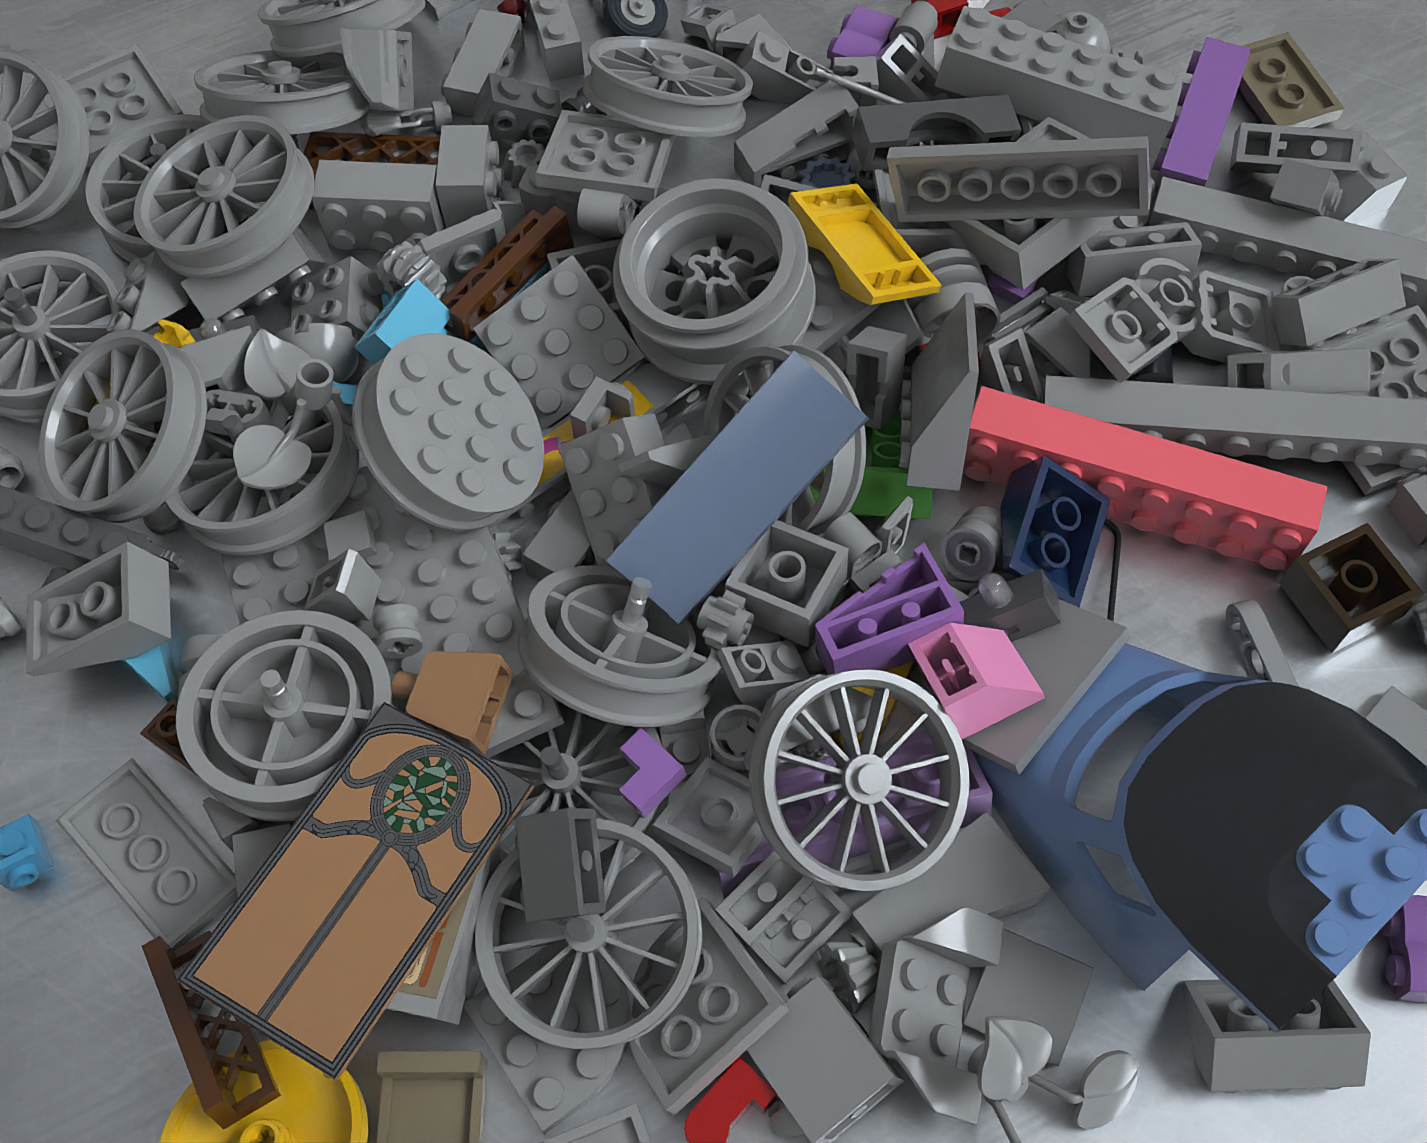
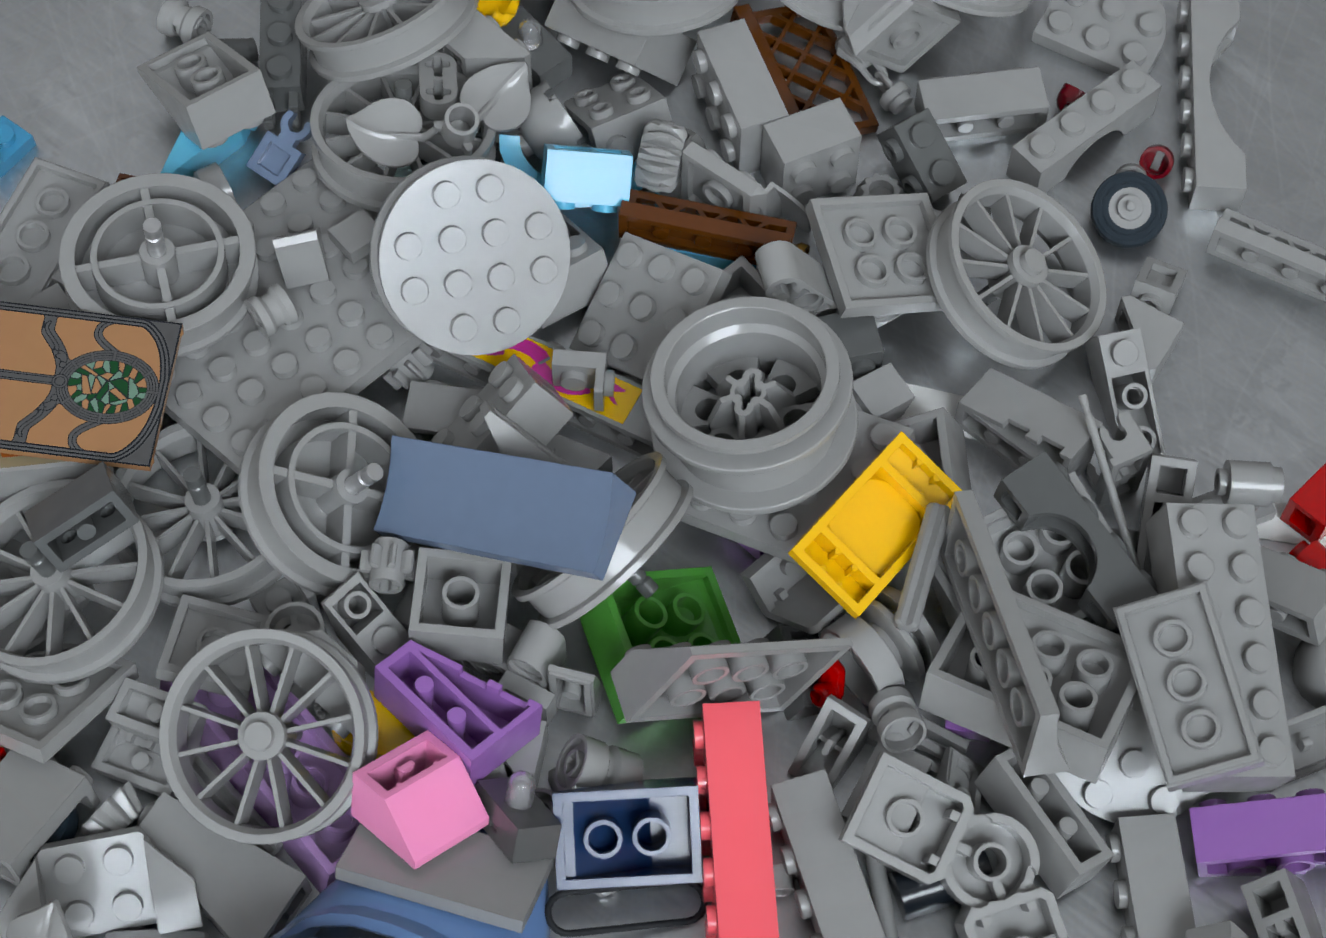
camera: 65 degrees right, 0 degrees up
medium nougat torso [391,651,514,755] -> none
medium lavender piece [619,728,687,818] -> none
sand blue piece [800,156,855,189] -> none
medium lavender brick [827,5,899,71] -> none
light grey brick [846,326,907,430] -> none
none -> sand blue plate [246,110,312,185]
none -> light grey wheel [868,686,927,753]
none -> light grey axle [894,502,950,633]
none -> light grey tile [1113,581,1265,792]

